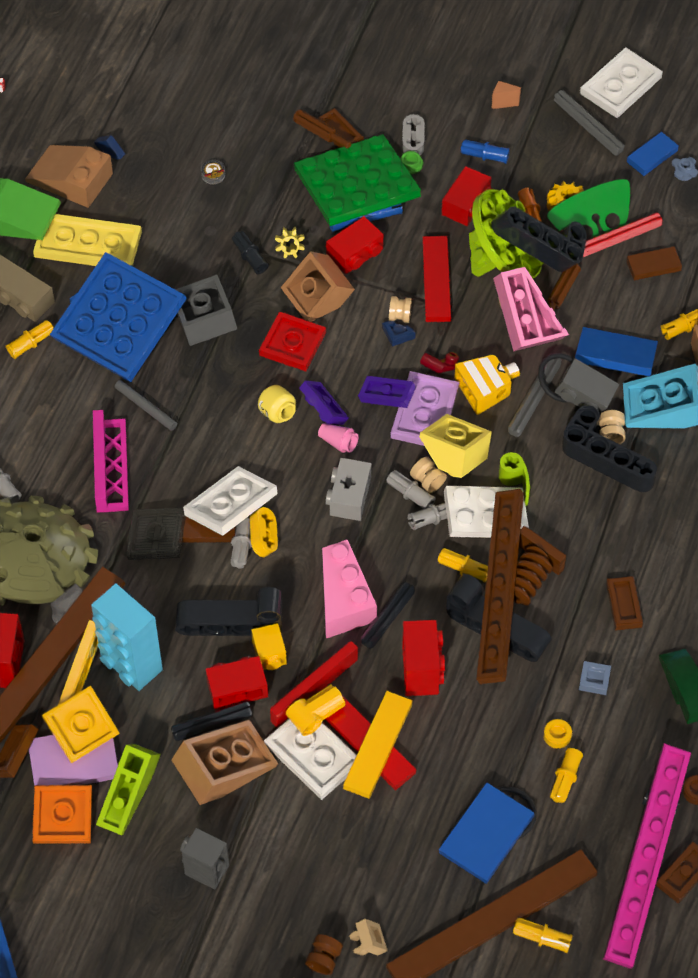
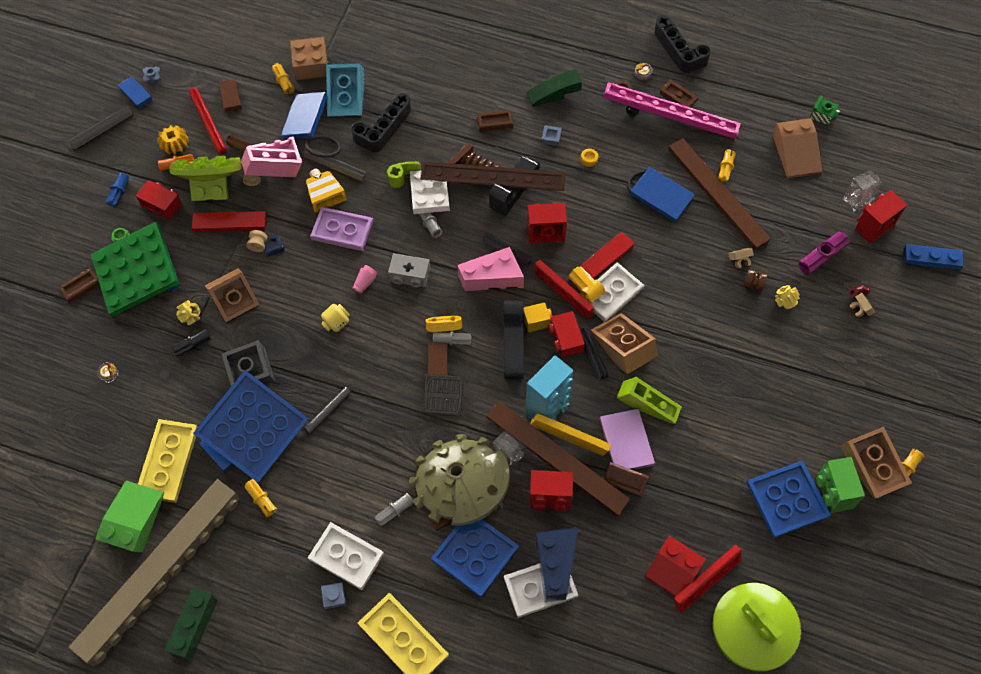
camera: 90 degrees left, 5 degrees up
medium nougat slope [25,145,113,208] -> none
orange tile [33,785,92,844] -> none
yellow tile [41,686,120,763] -> none
dark blue tile [93,135,125,160] -> none
dark pink fence [93,410,129,513] -> none
dark grey brick [180,828,229,889] -> none
white plate [183,466,277,536] -> none
red plate [259,311,326,372] -> none
reddish brown axle [293,109,351,149] -> none
dark purple plate [299,381,349,425] -> none
red brick [326,216,383,275] -> none
yellow tile [343,691,412,799] -> none
dark purple plate [358,376,416,408] -> none
light grey axle [386,470,436,510] -> none
light grey beam [402,114,425,155] -> none
tan wheel [410,457,447,493] -> none
light yellow slope [419,414,492,478] -> none
dark red arm [420,352,459,373] -> none
yellow axle [438,548,488,583] -> none
nougat slope [492,81,521,109] -> none
black beam [492,207,586,272] -> none
green piece [547,179,630,238] -> none
yellow axle [550,748,583,803] -> none
dark grey brick [554,358,619,414] -> none
white plate [580,47,663,118] -> none
tan wheel [599,410,625,444] -> none

